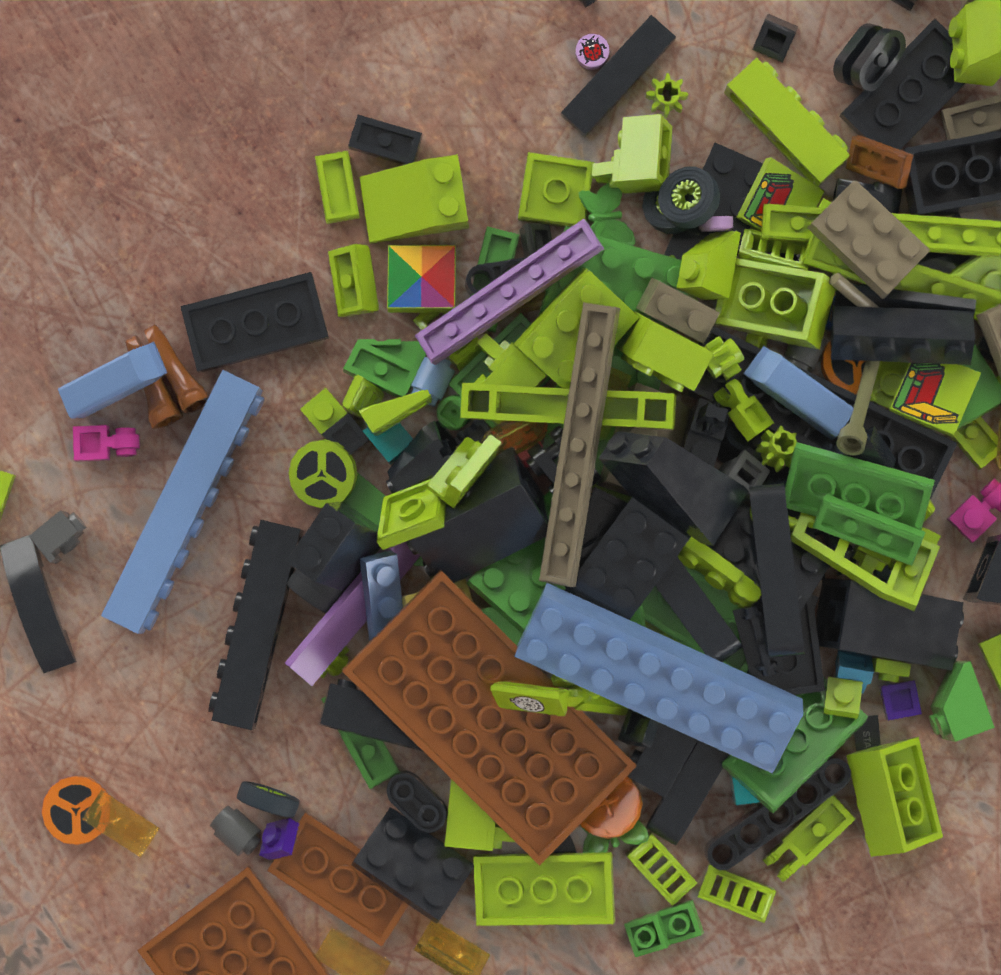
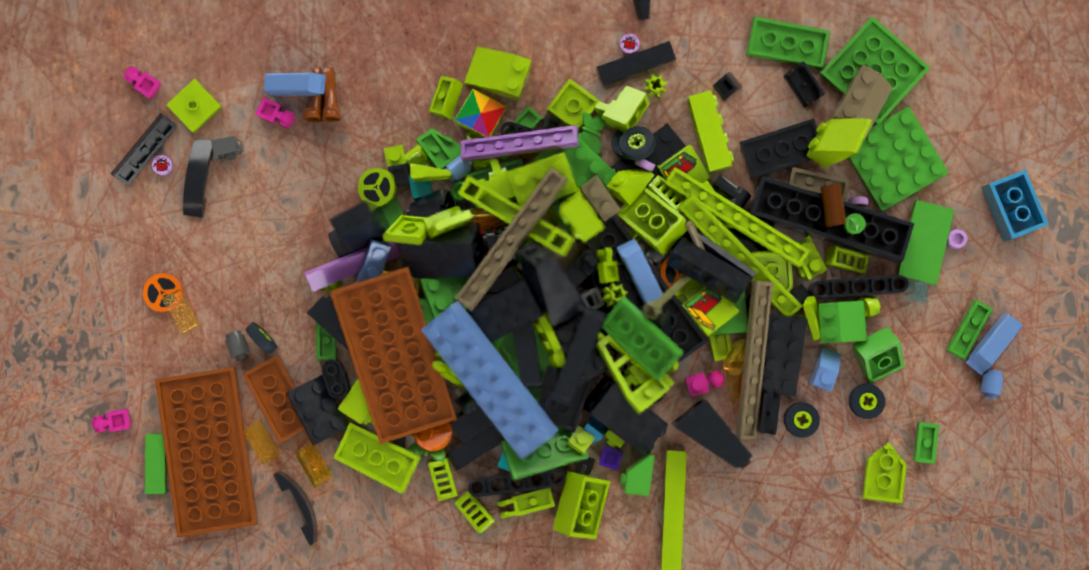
camera: 20 degrees right, 0 degrees up
medium blue brick [101,370,264,634] -> none
black plate [180,272,329,373] -> none
black brick [208,519,304,730] -> none
dark purple plate [259,818,299,860] -> none
lime tile [315,151,360,224] -> none
black plate [348,114,423,165] -> none
lime slope [491,681,569,716] -> none
bright green slope [624,900,704,957] -> none
lime gear [704,336,745,381] -> none
dark tan plate [808,180,930,299] -> none
bright green tile [812,494,925,566] -> none
black brick [833,23,906,91] -> none
dark orange plate [845,135,913,189] -> none

